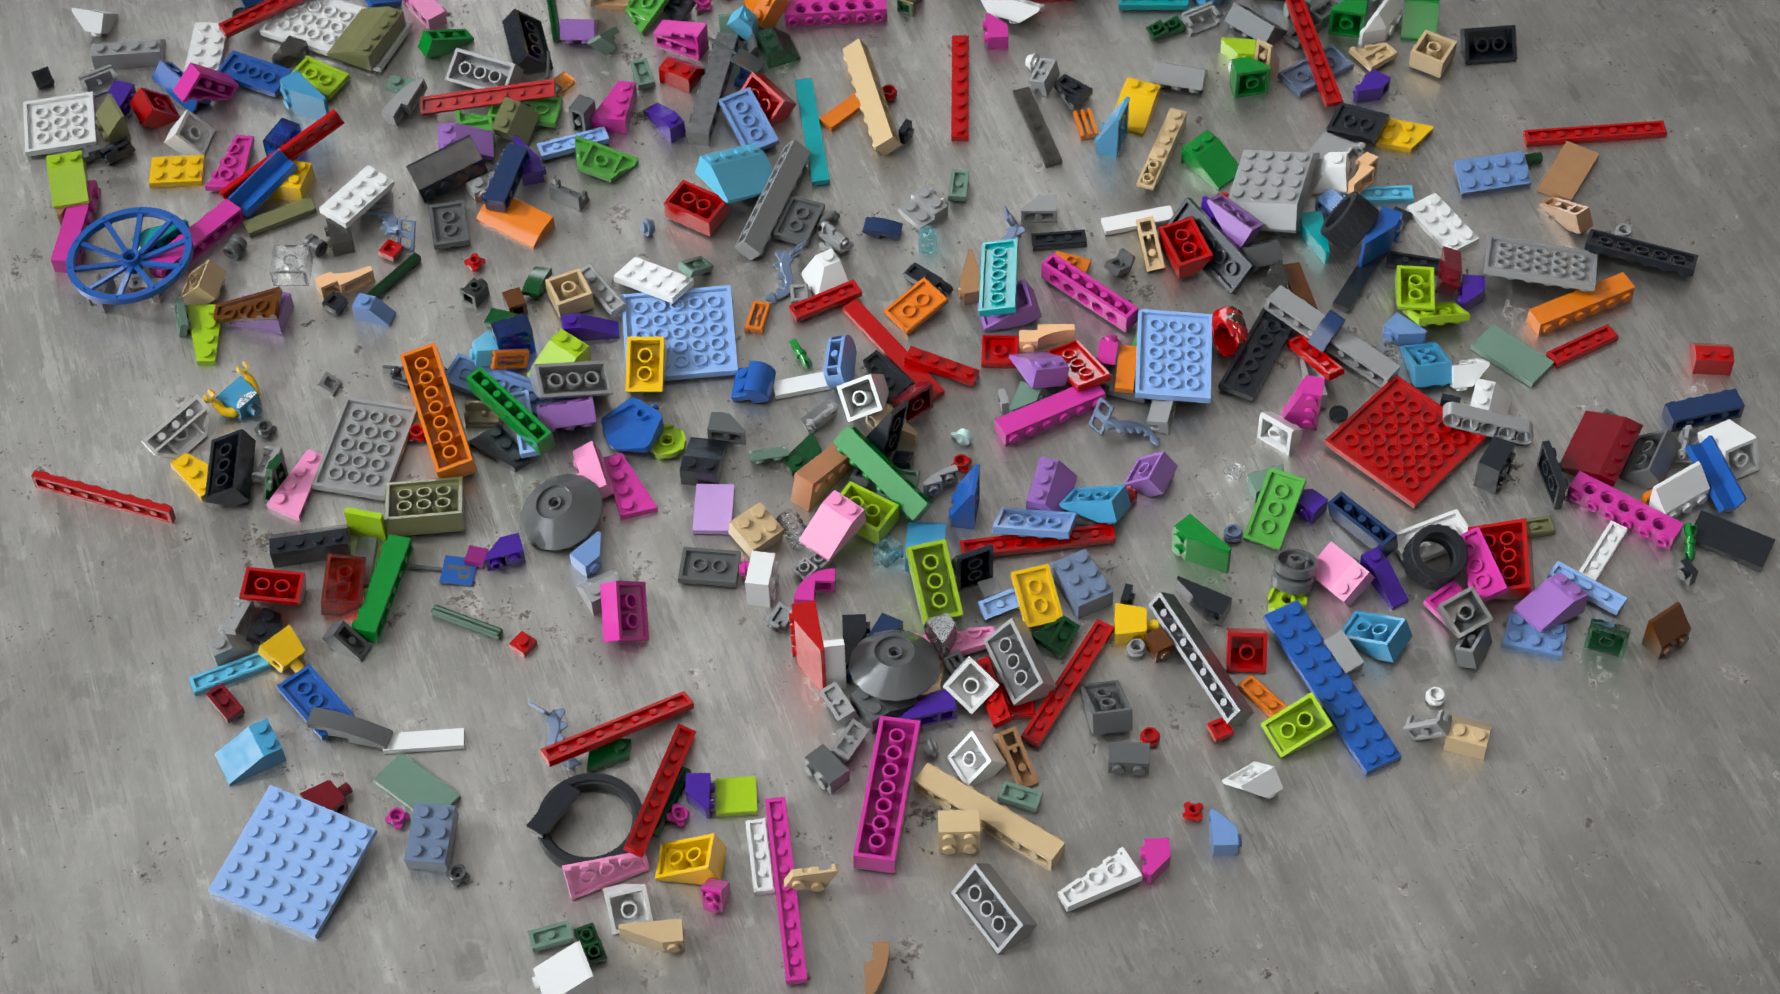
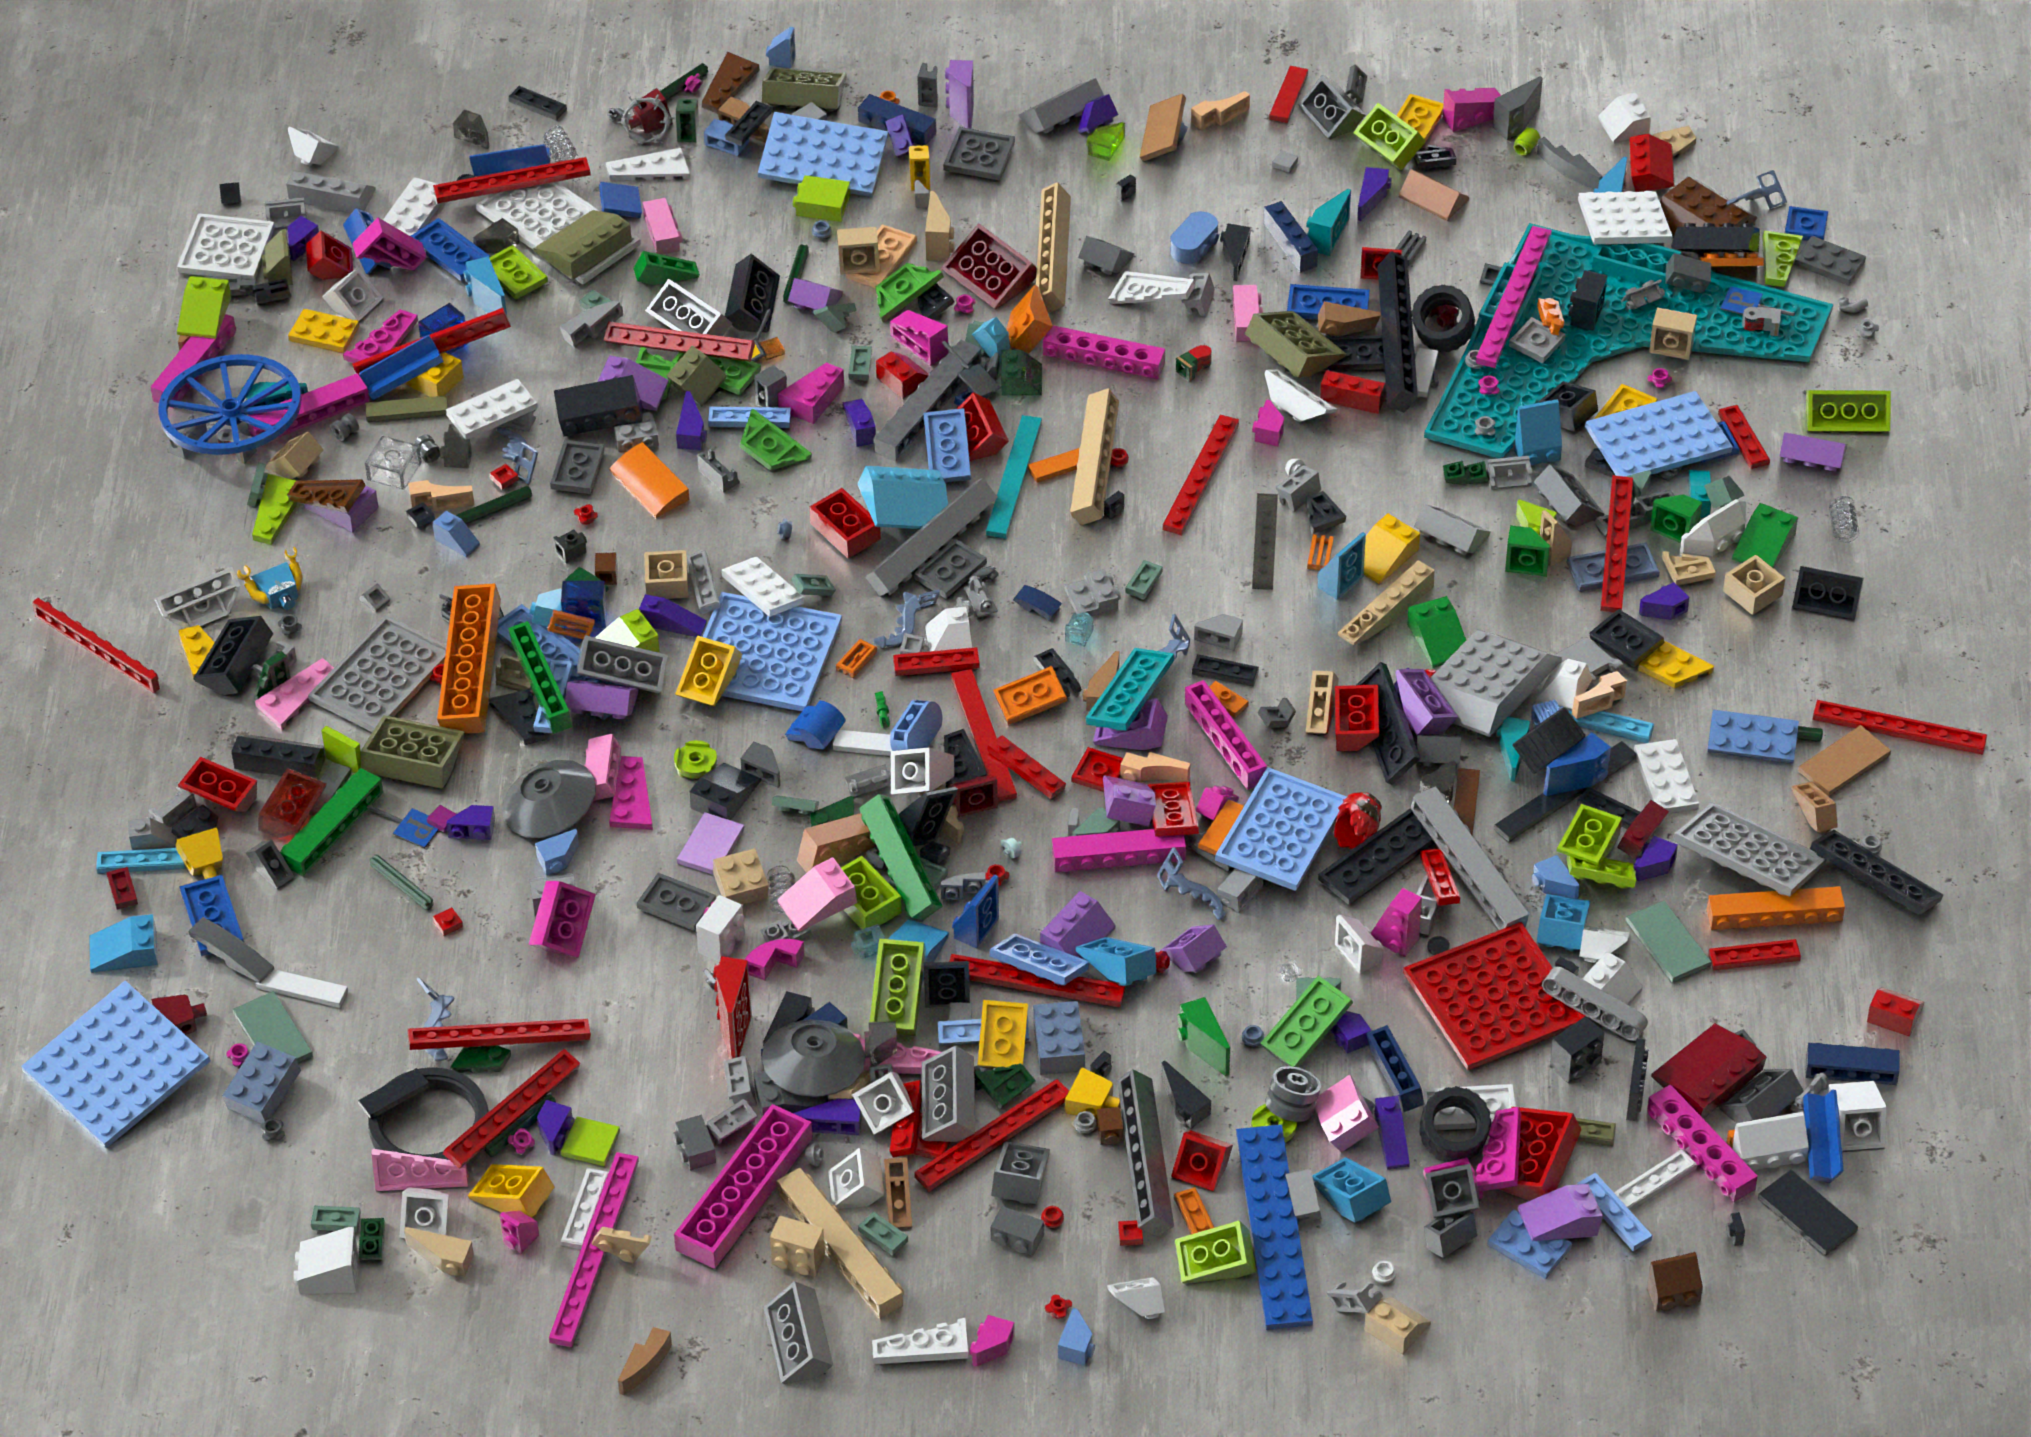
camera: 20 degrees right, 5 degrees down
dark blue brick [483,143,531,213] -> none
dark green slope [522,266,552,298] -> none
blue animal [601,398,664,453] -> none
white tile [823,639,847,689] -> none
white tile [1101,205,1174,235] -> none
dark blue slope [1308,310,1346,352] -> none
clear green slope [1583,618,1631,658] -> none
green piece [1684,523,1697,561] -> none

